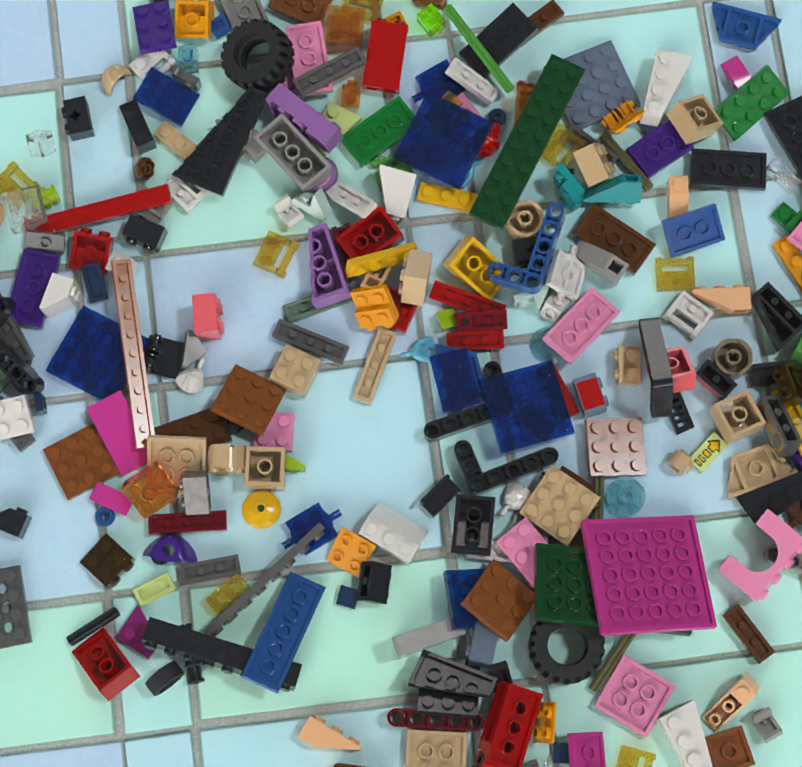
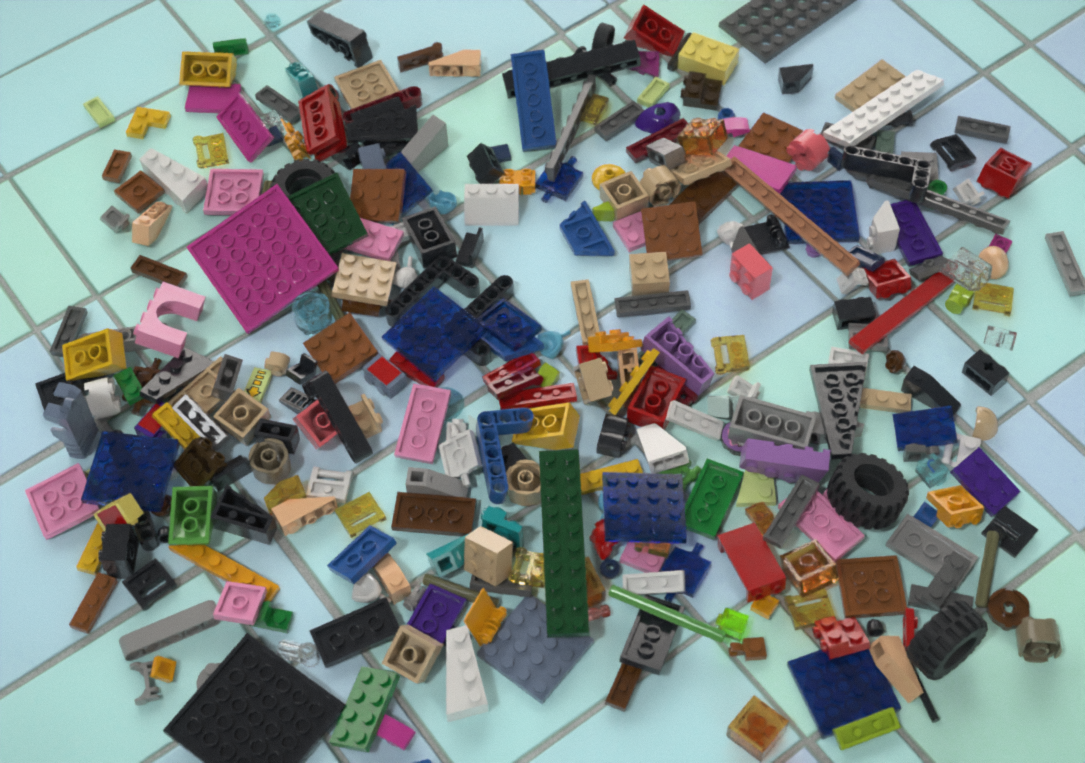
camera: 150 degrees right, 20 degrees down
none -> flat silver brick [211,354,243,401]
none -> clear yellow slope [263,475,307,515]
none -> black bracket [286,353,318,385]
none -> white piece [351,573,391,603]
none -> light grey pin [403,584,426,611]
none -> medium azure hair [428,190,457,214]
none -> blue wing [559,201,615,256]
none -> black brick [596,414,631,458]
none -> light yellow brick [678,32,740,86]
none -> coral brick [786,129,830,171]

